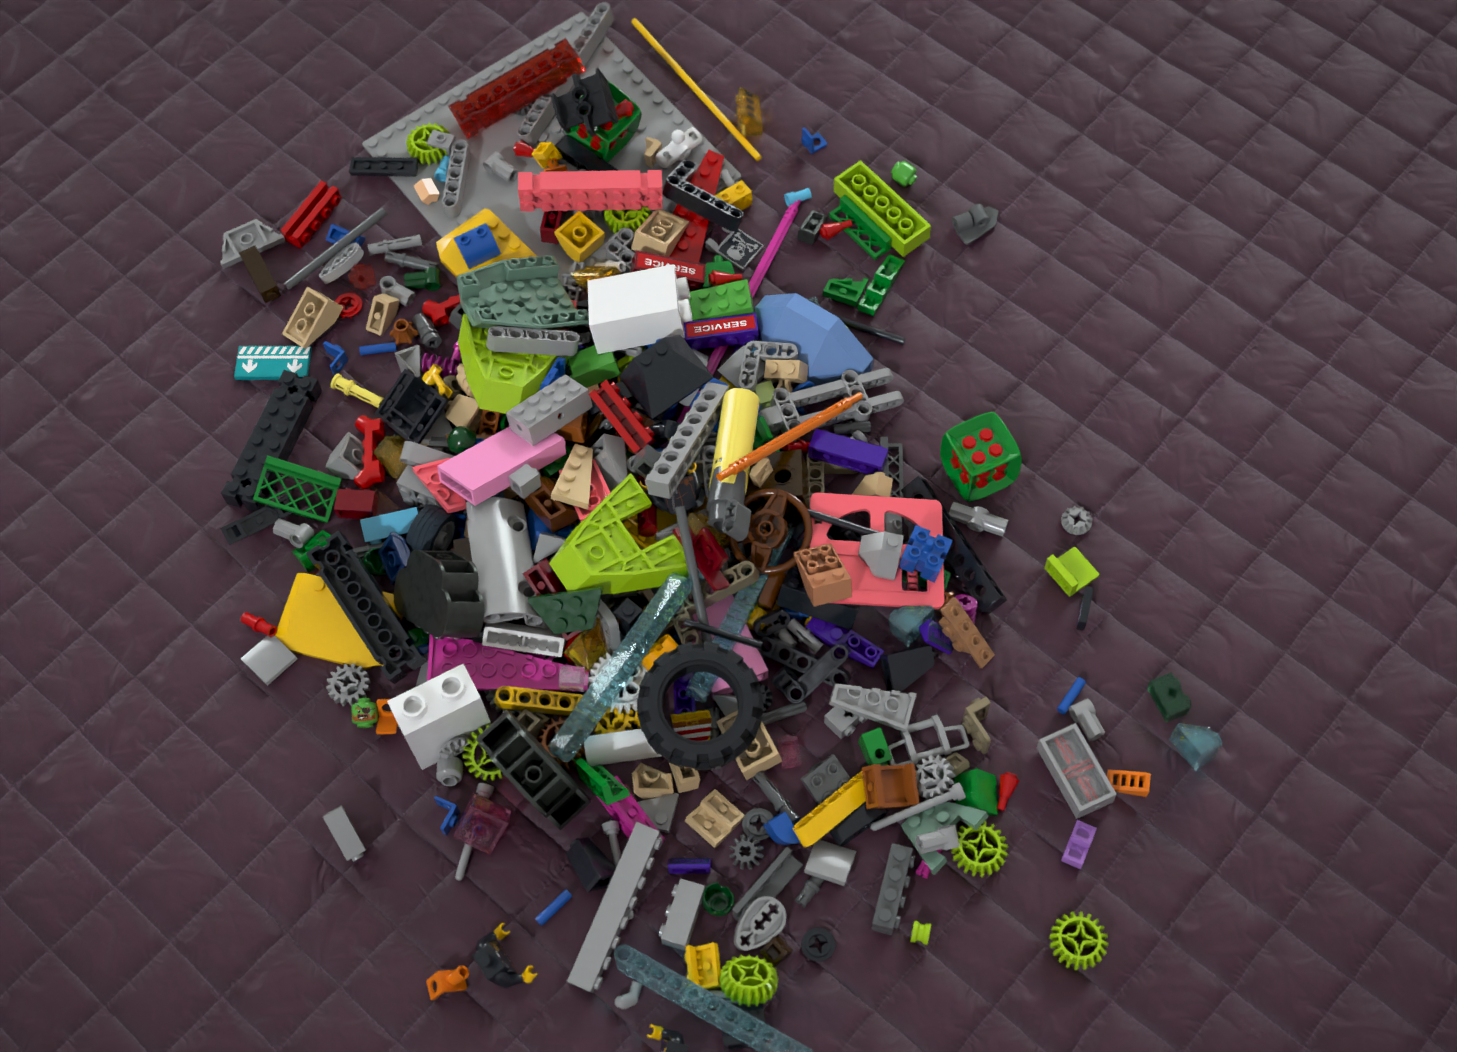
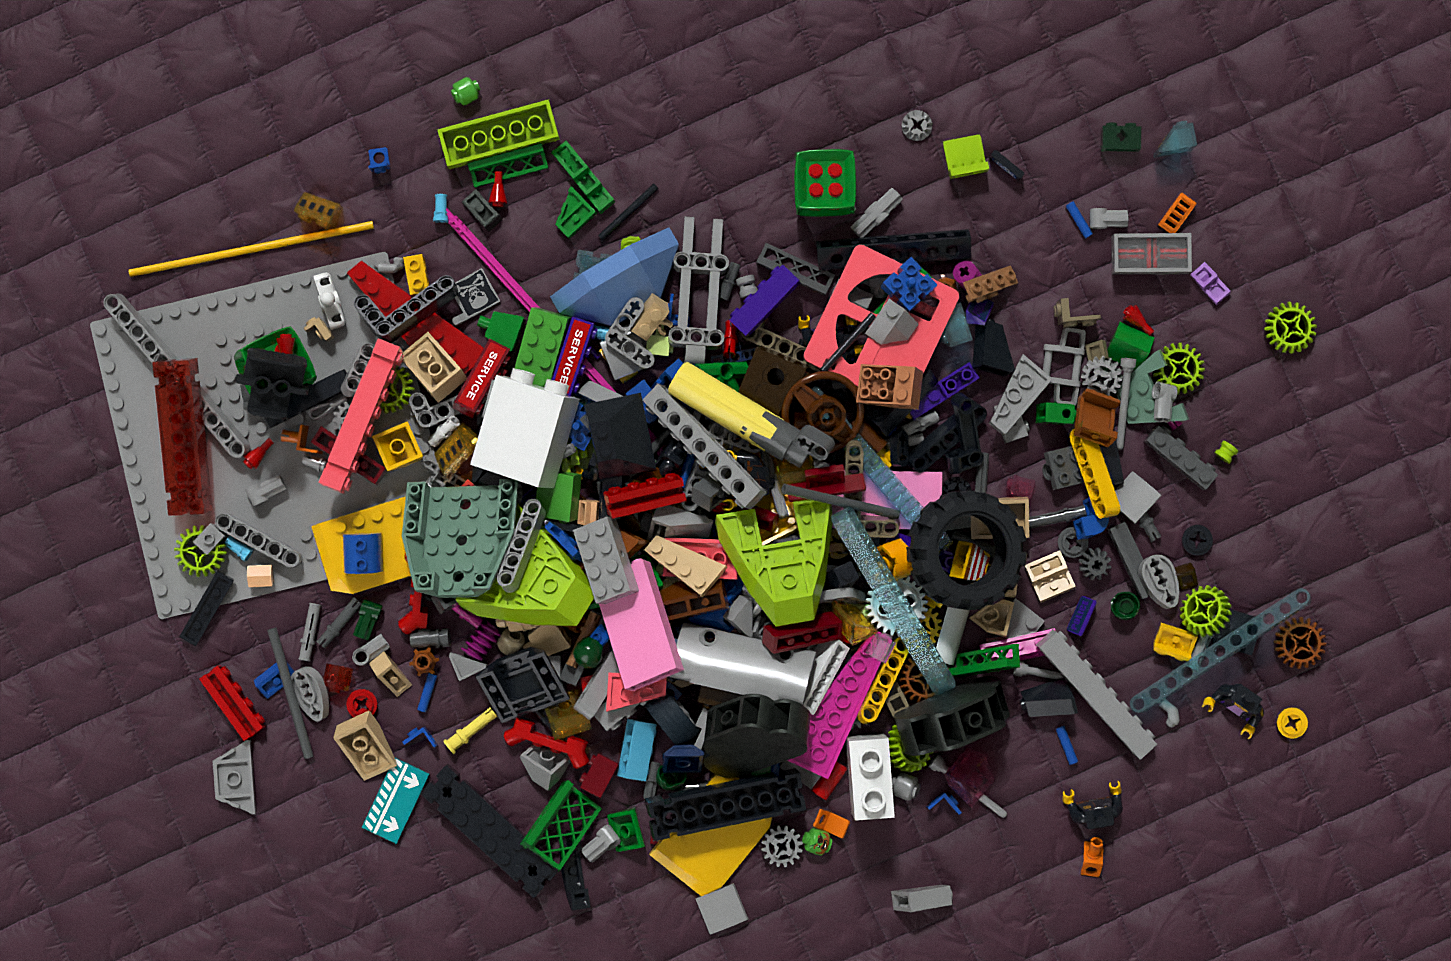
camera: 65 degrees left, 25 degrees up
dark brown slope [239,245,281,303] -> none
red pin [240,612,277,637] -> none
yellow brick [422,364,453,399] -> none
light grey gear [439,736,470,759] -> none
light grey brick [508,463,541,499] -> none
dark green wing [528,586,604,634] -> none
yellow panel [531,142,562,169] -> none
light grey brick [659,879,705,951] -> none
black bar [683,618,763,649] -> none
red cone [708,270,742,287] -> none
orange axle [716,392,863,481] -> none
tan bracket [749,457,773,488] -> none
tan slope [852,472,893,497] -> none
dark grey panel [952,204,999,245] -> none

